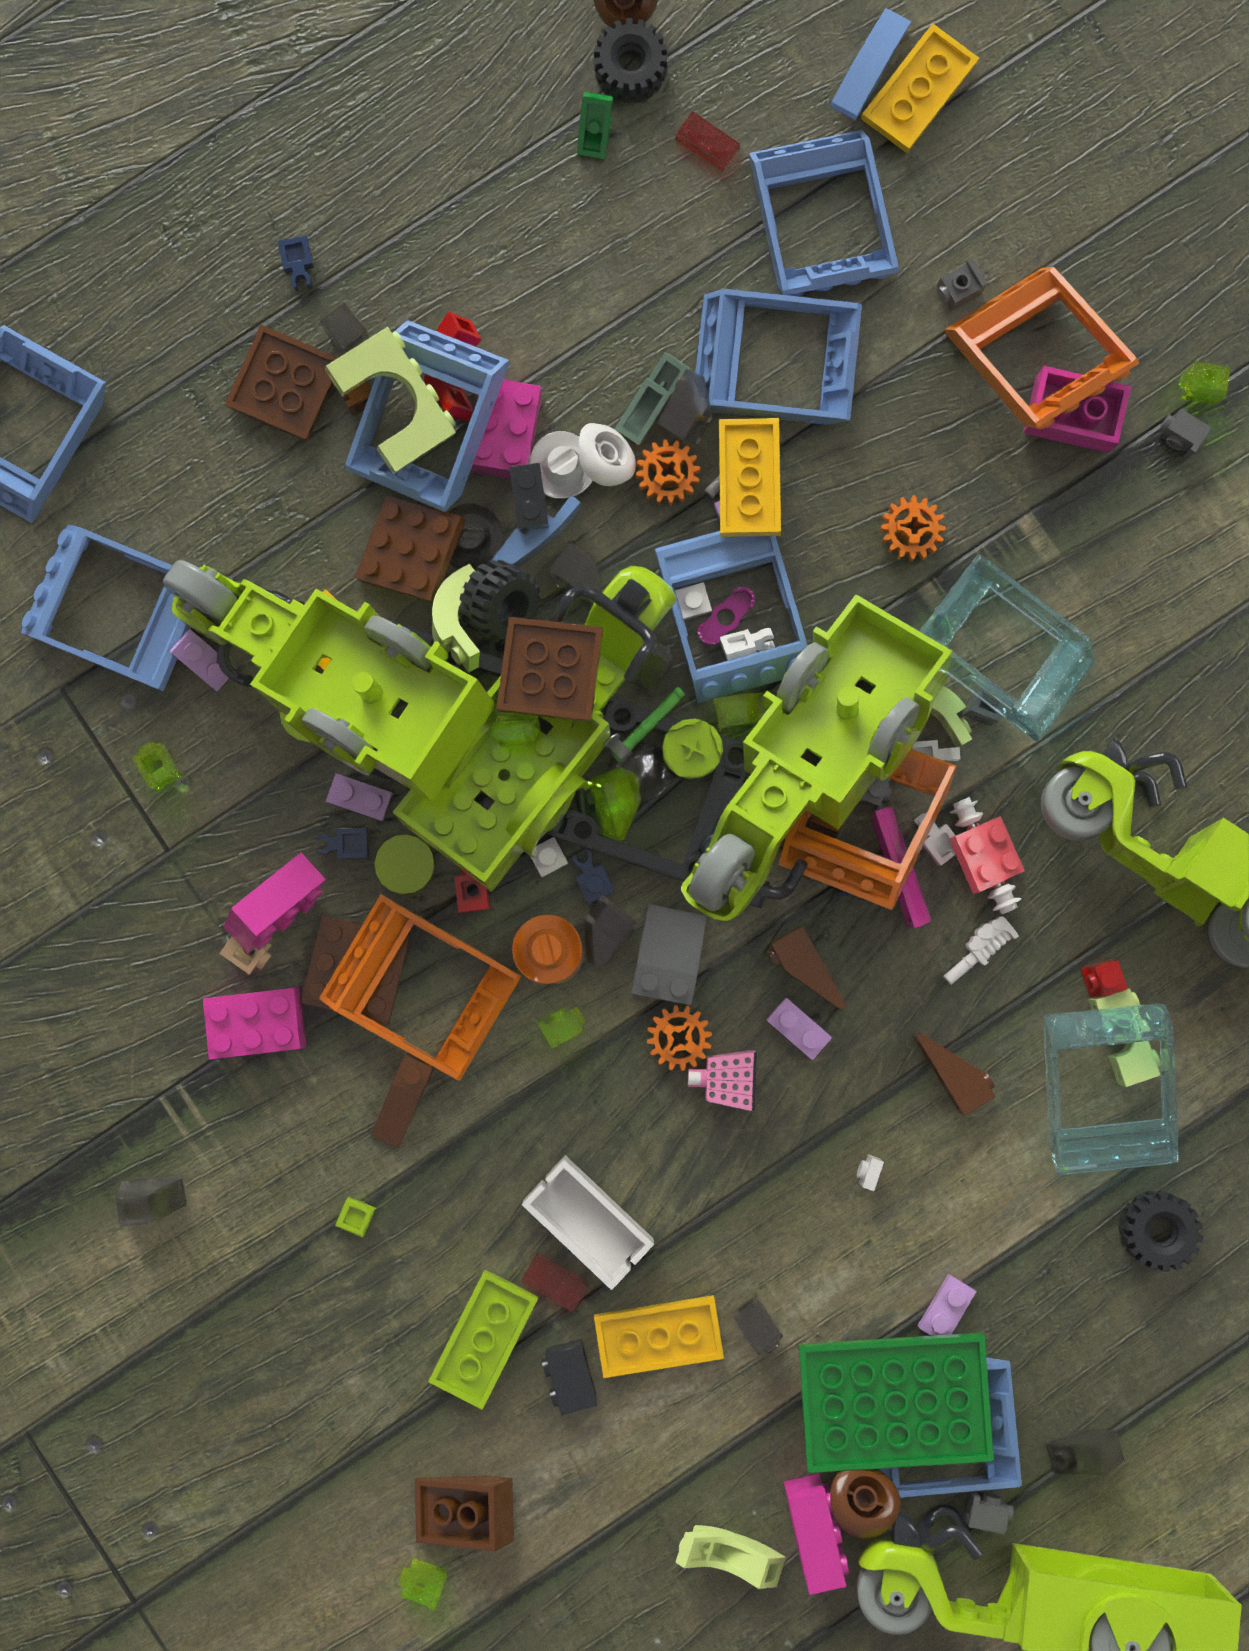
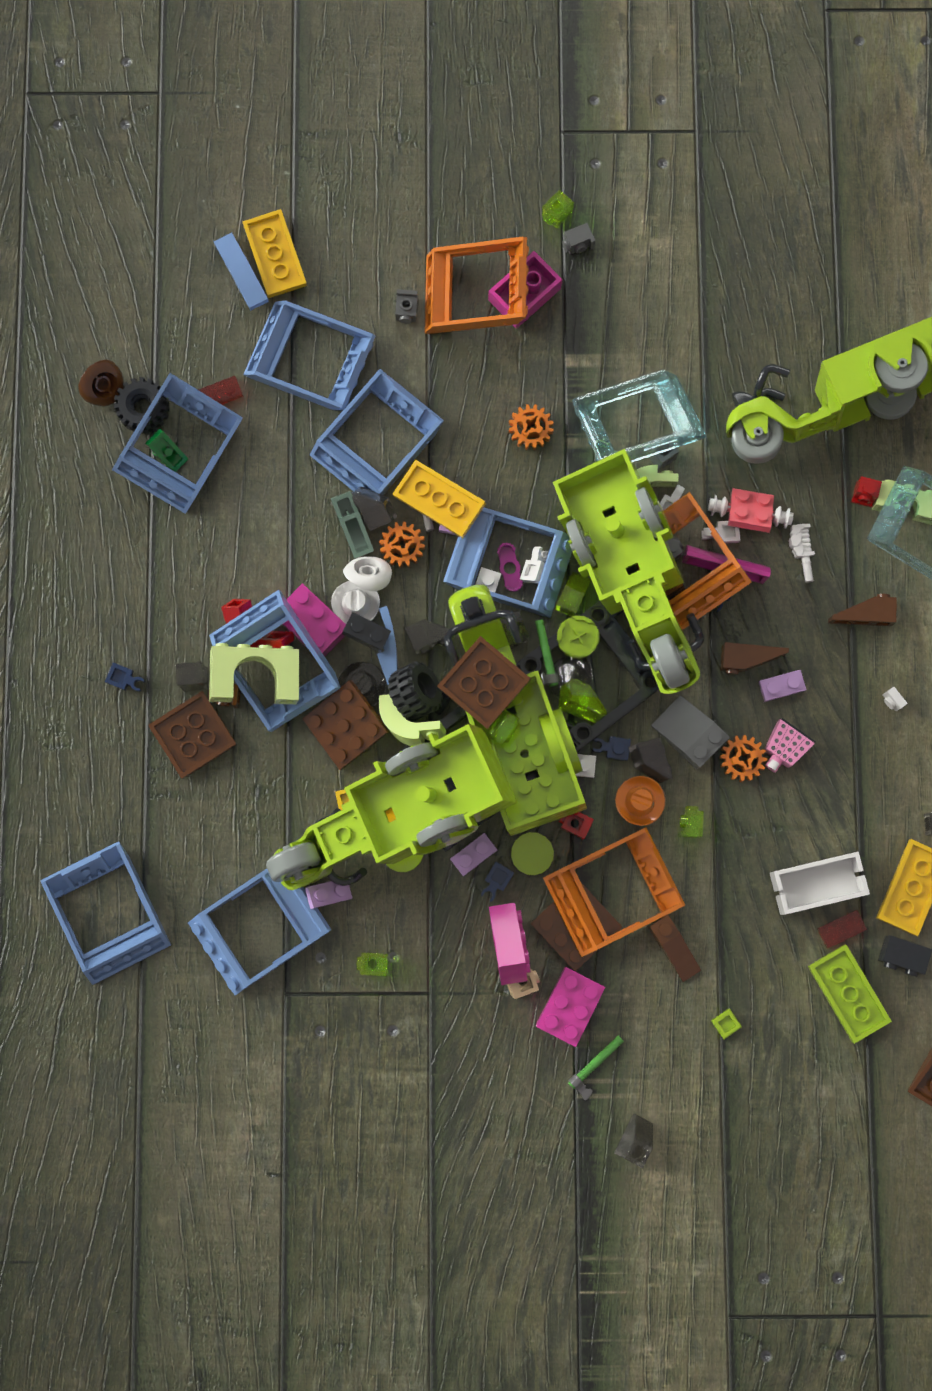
camera: 55 degrees left, 5 degrees down
none -> medium blue window [112,373,243,514]
none -> bright green piece [568,1036,624,1100]

